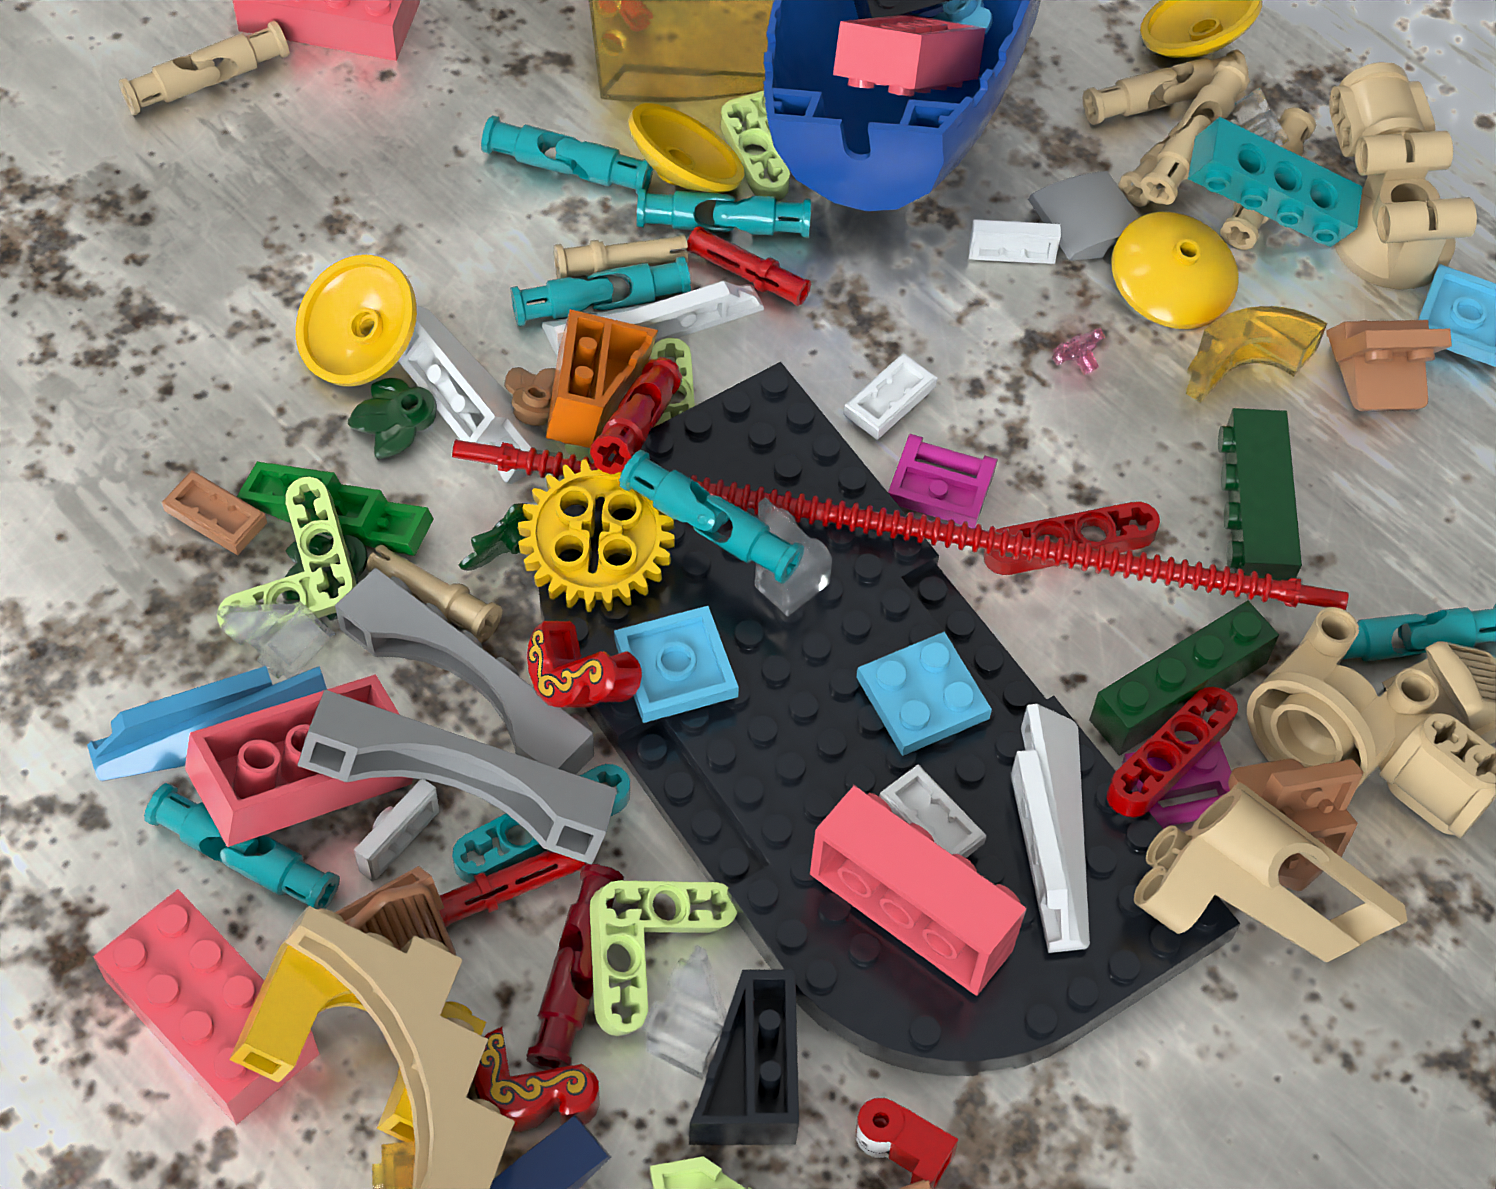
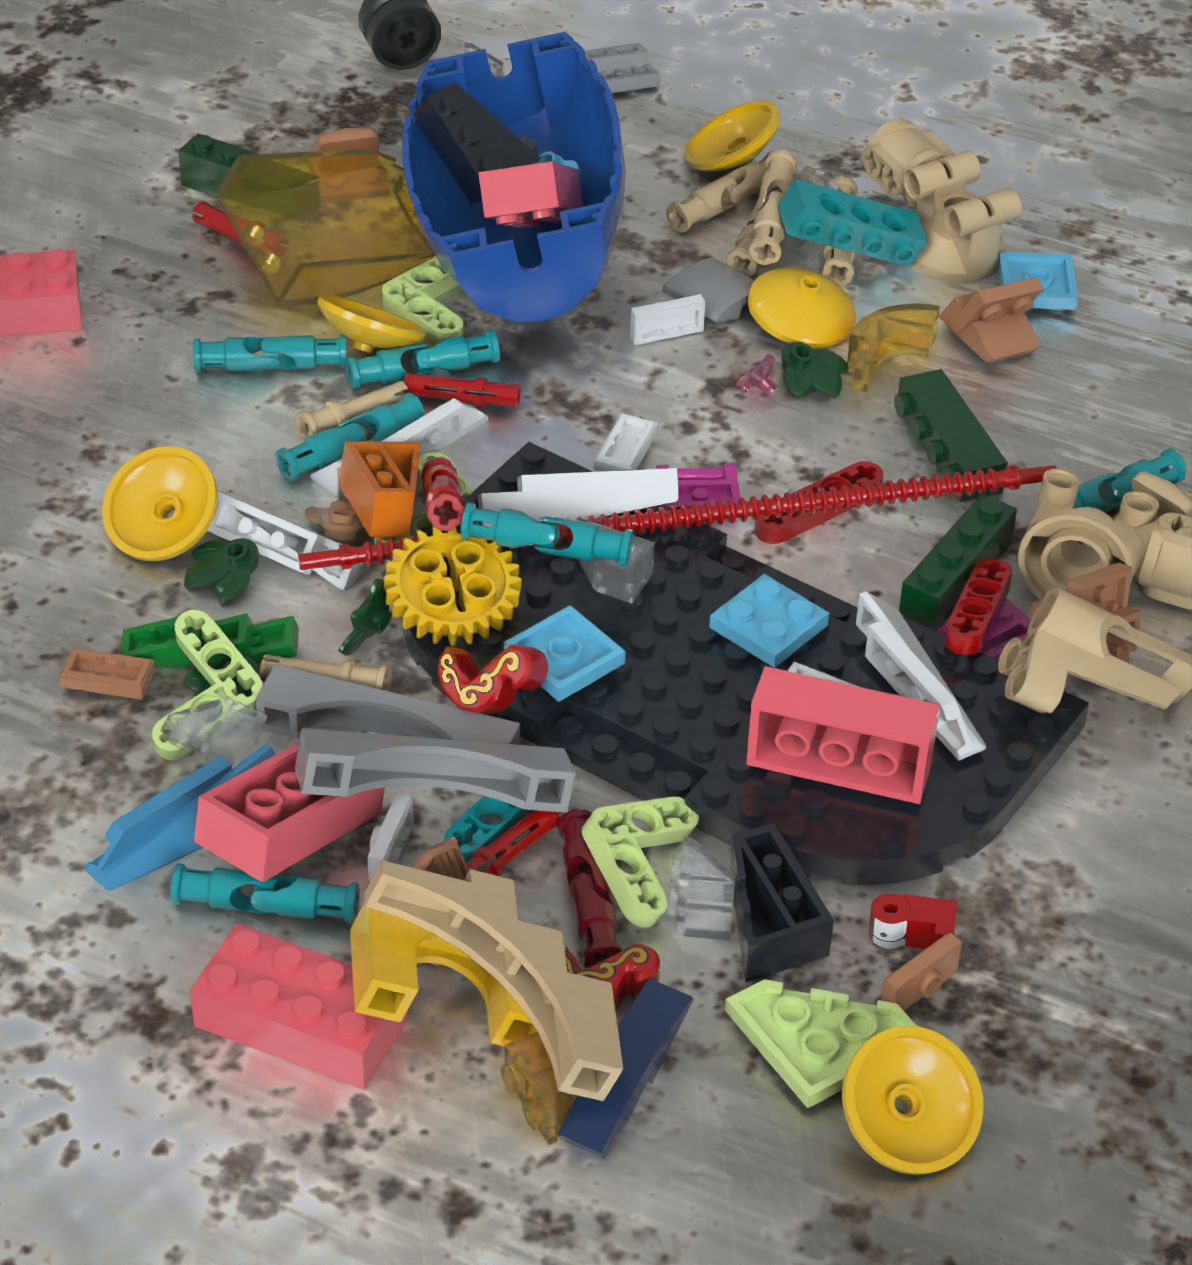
camera: 20 degrees left, 15 degrees down
none -> white wedge [478,468,678,527]
none -> dark green plate [781,342,849,397]

